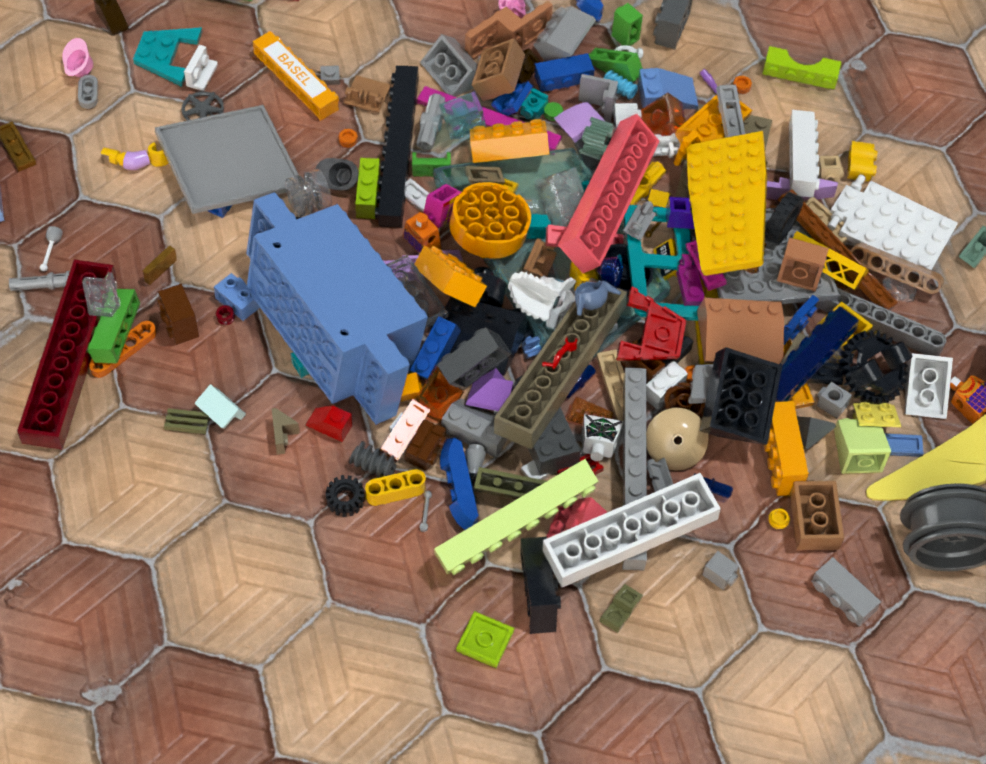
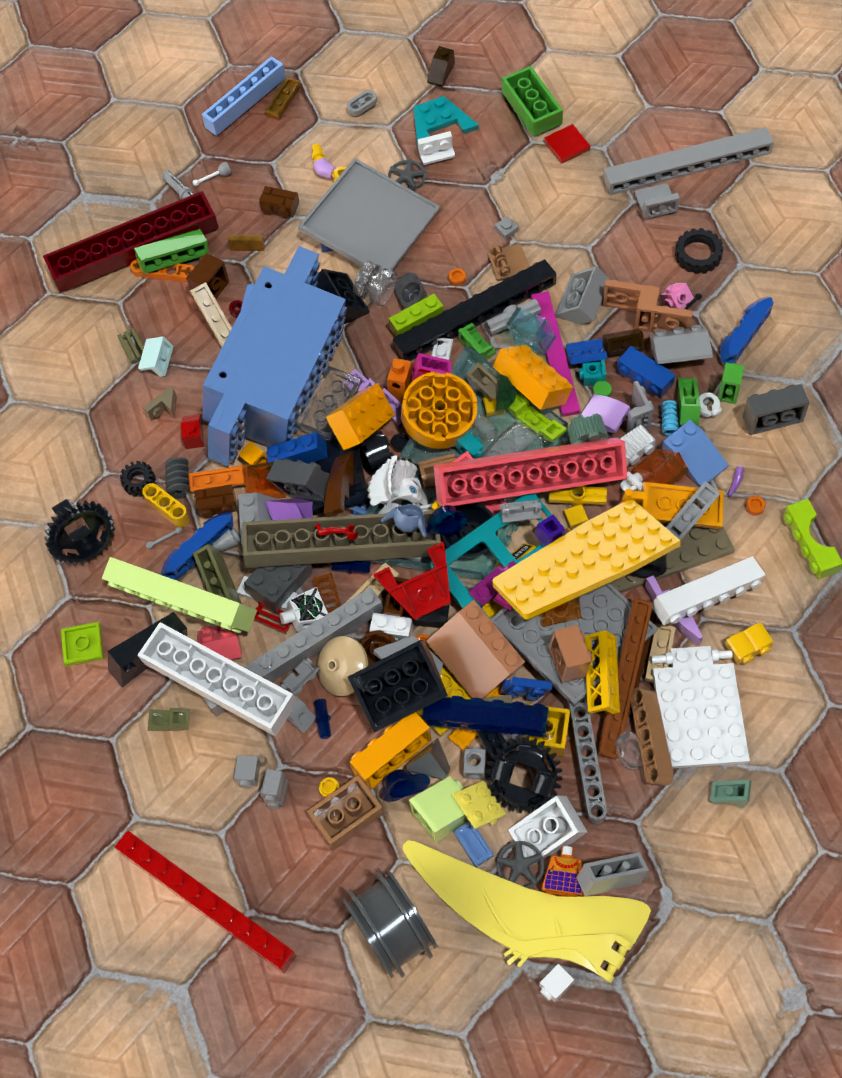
camera: 65 degrees right, 5 degrees up
bright pink piece [63,38,94,78] -> none
clear bracket [82,272,121,317] -> none
light orange brick [253,31,339,121] -> none
medium nougat brick [472,38,525,101] -> none
black tyre [765,191,804,245] -> none
light grey brick [812,557,881,627] -> none
tan brick [818,156,843,186] -> none
none -> black piece [44,499,115,566]
none -> red brick [115,831,297,974]
none -> tan tile [190,282,232,347]
none -> reddish brown brick [259,186,299,217]
none -> light grey brick [261,769,289,809]
none -> reddish brown slope [324,452,354,517]
none -> clear blue piece [383,769,430,802]
none -> clear green plate [495,374,516,411]
none -> dark grey wheel [497,841,544,888]
none -> lime slope [503,392,567,442]

